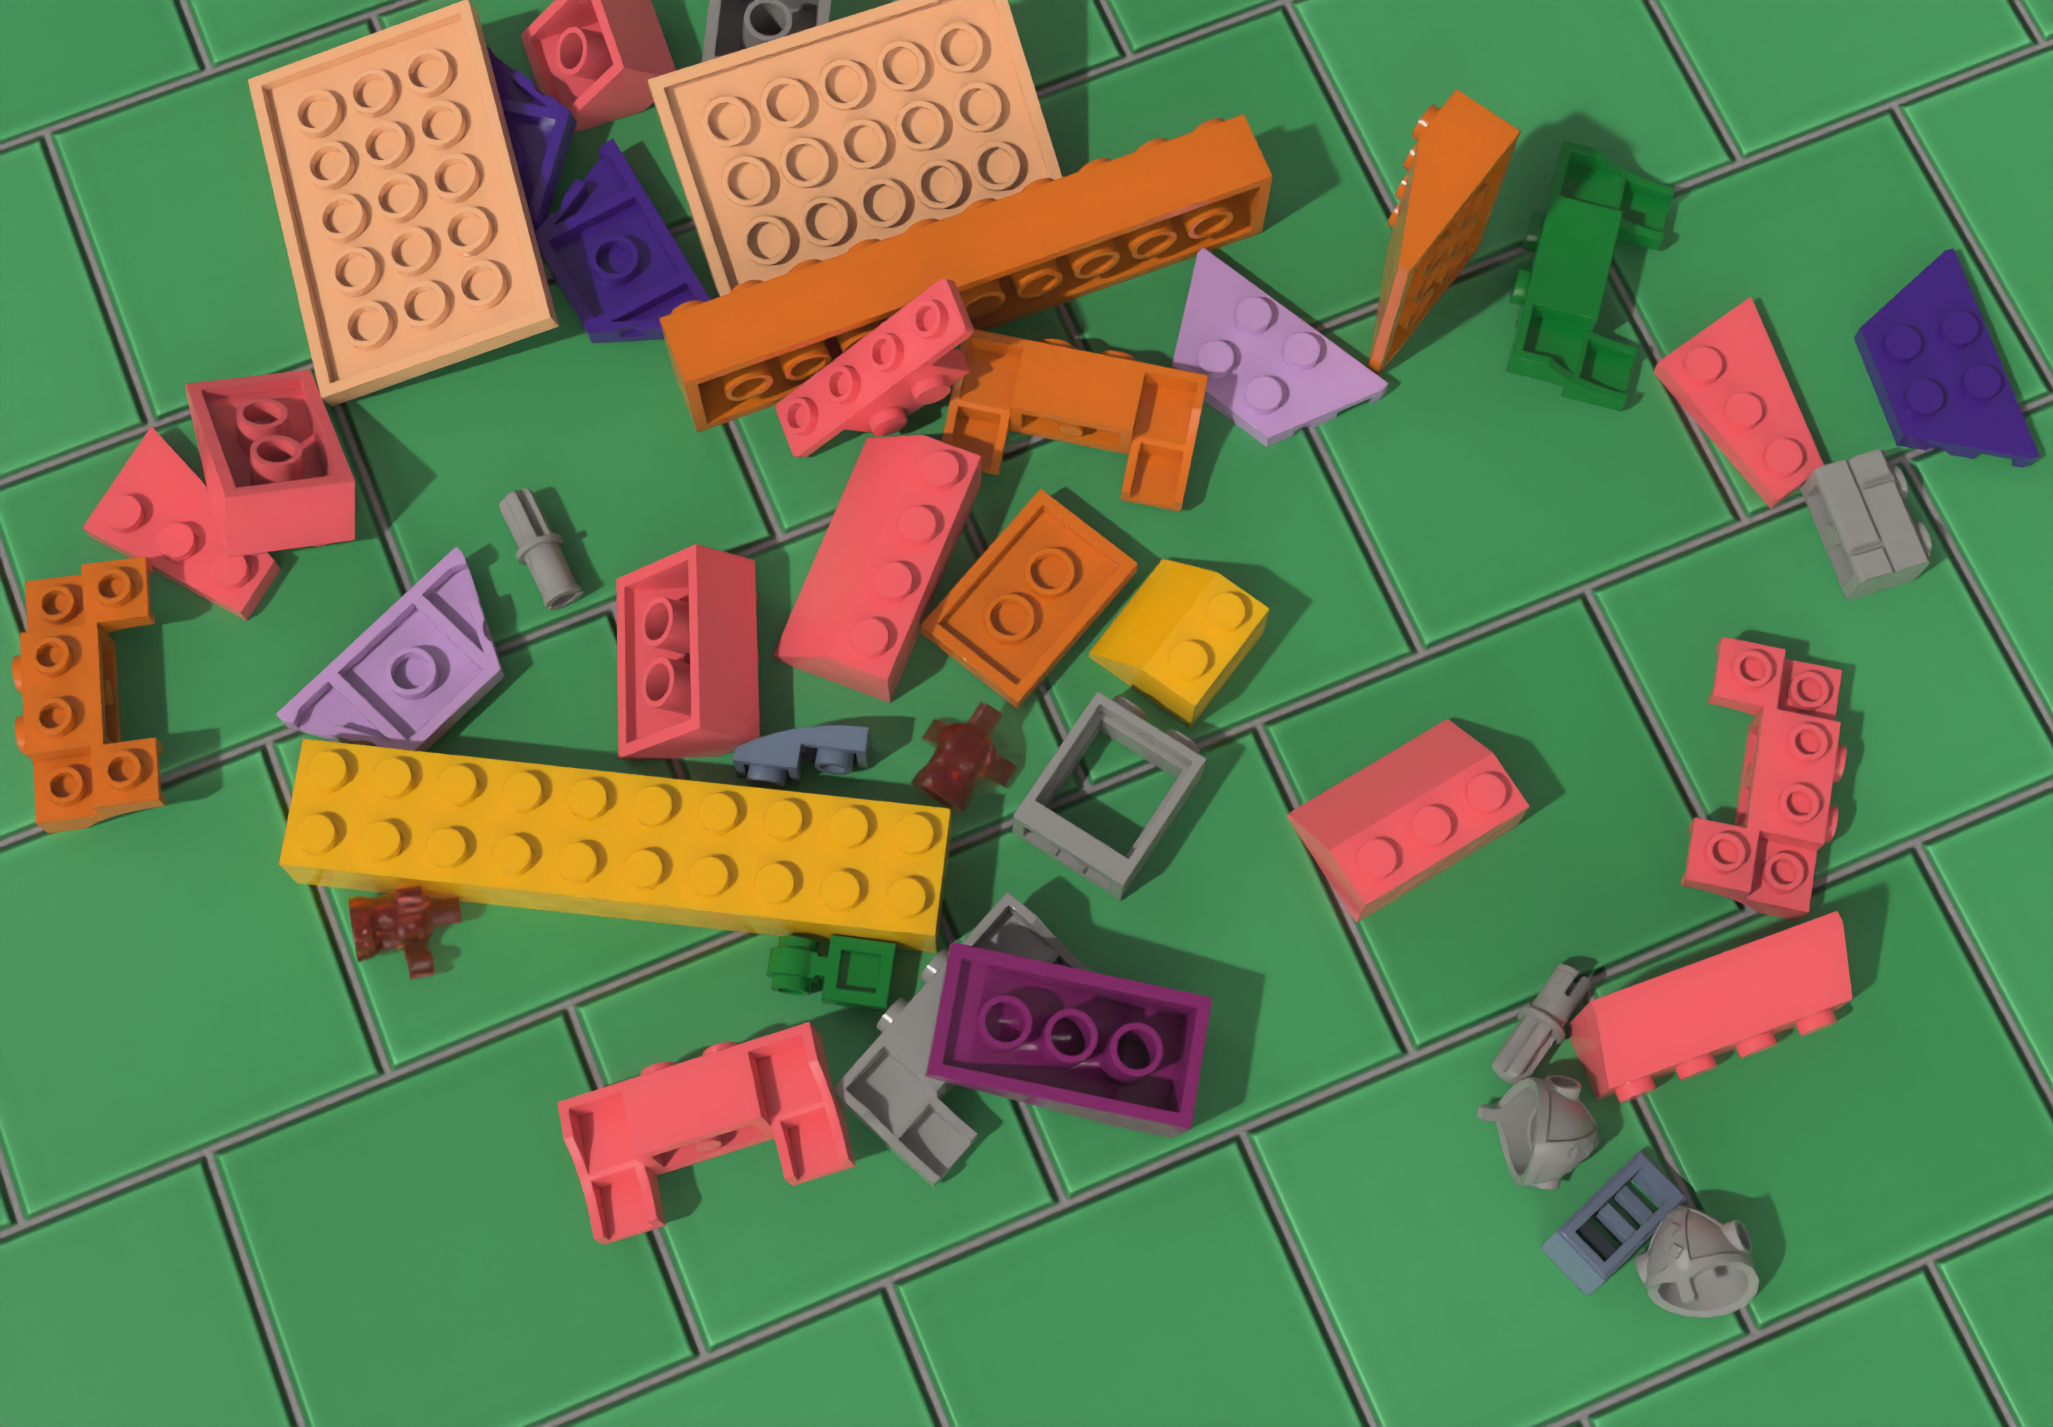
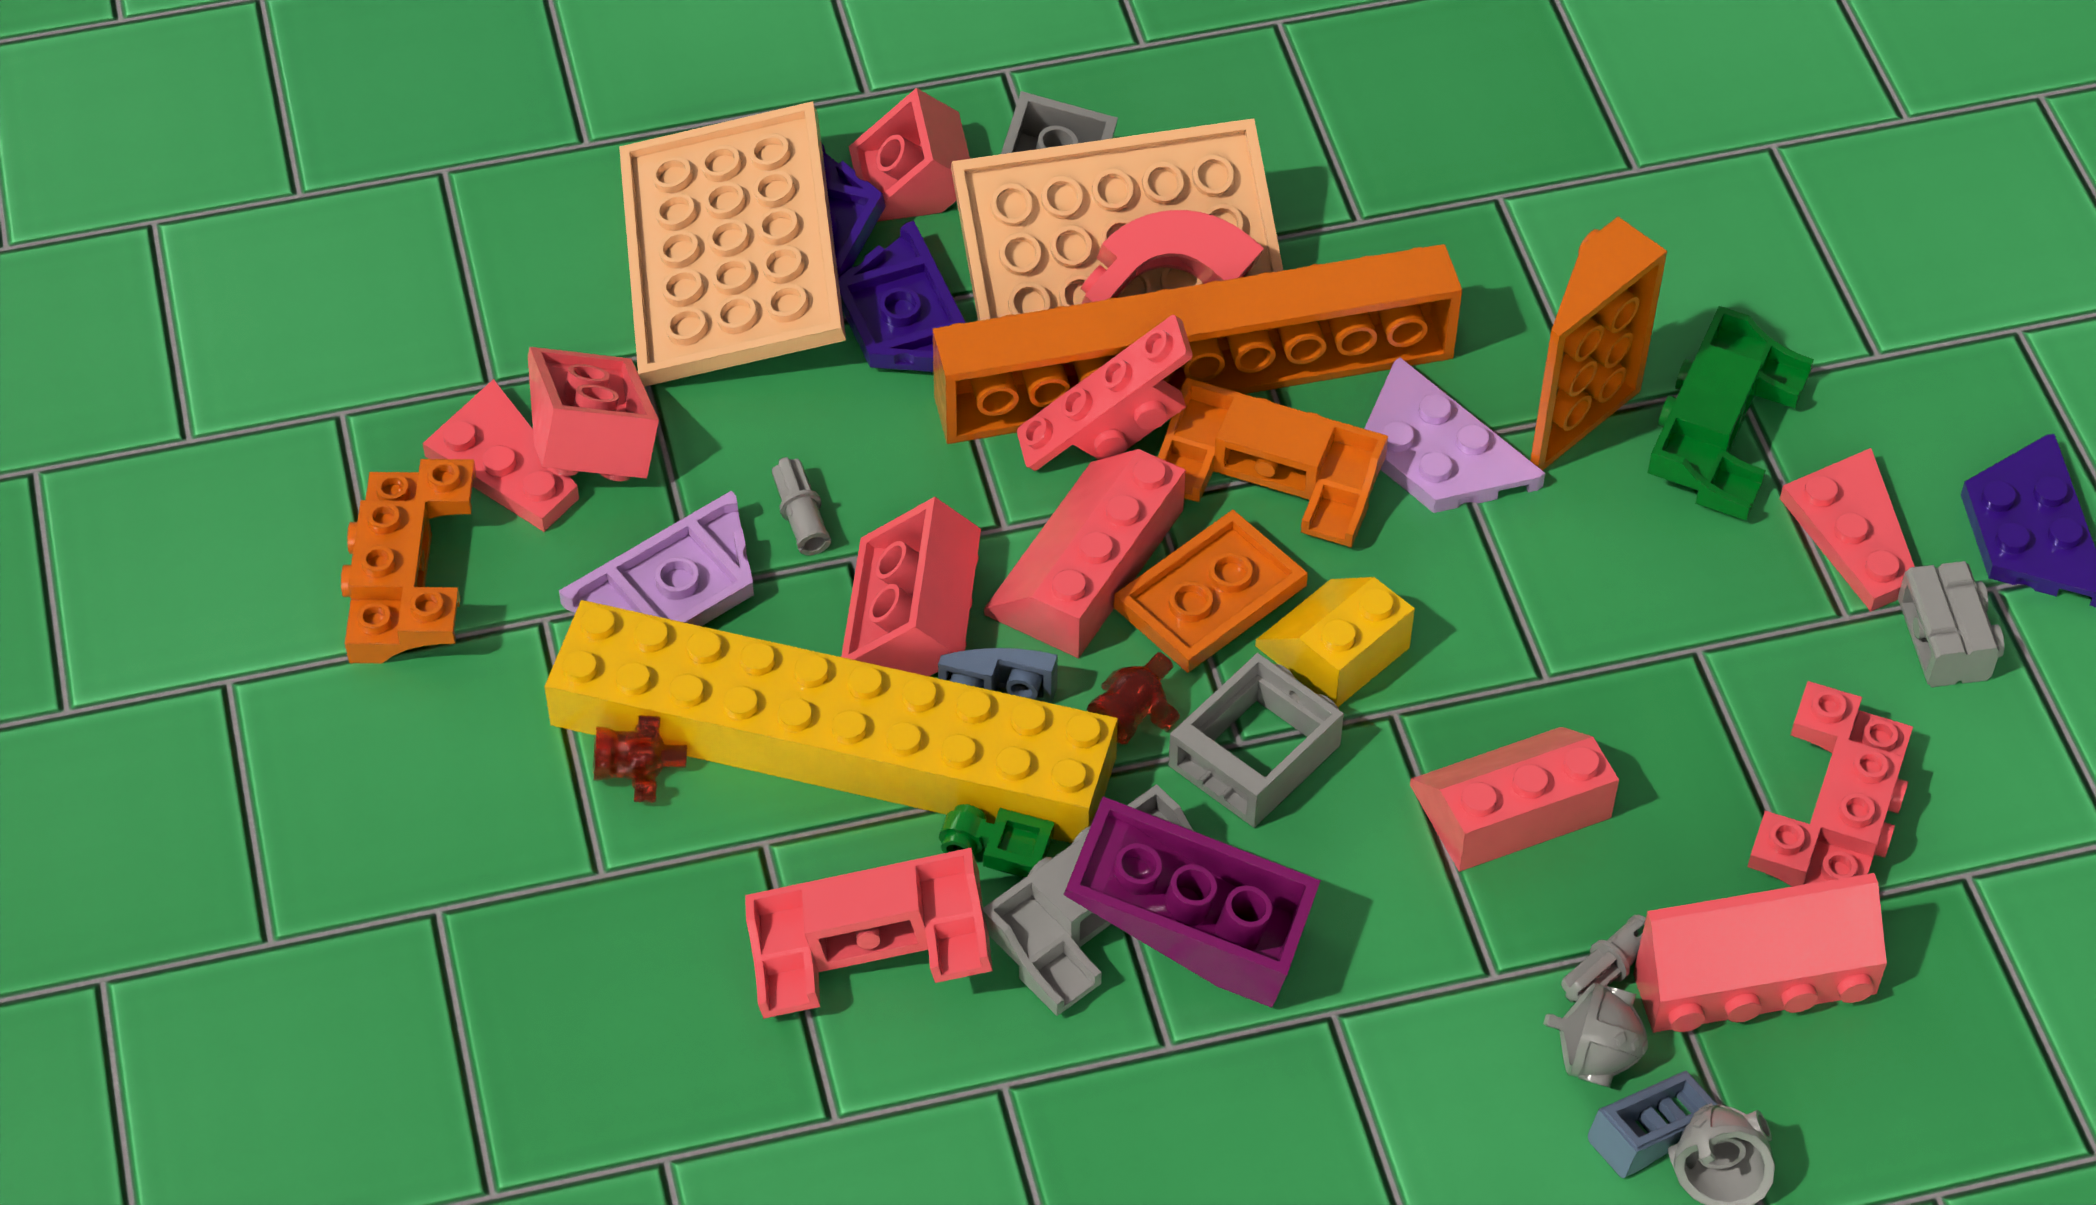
camera: 10 degrees right, 20 degrees down
none -> coral arch [1081,210,1264,304]

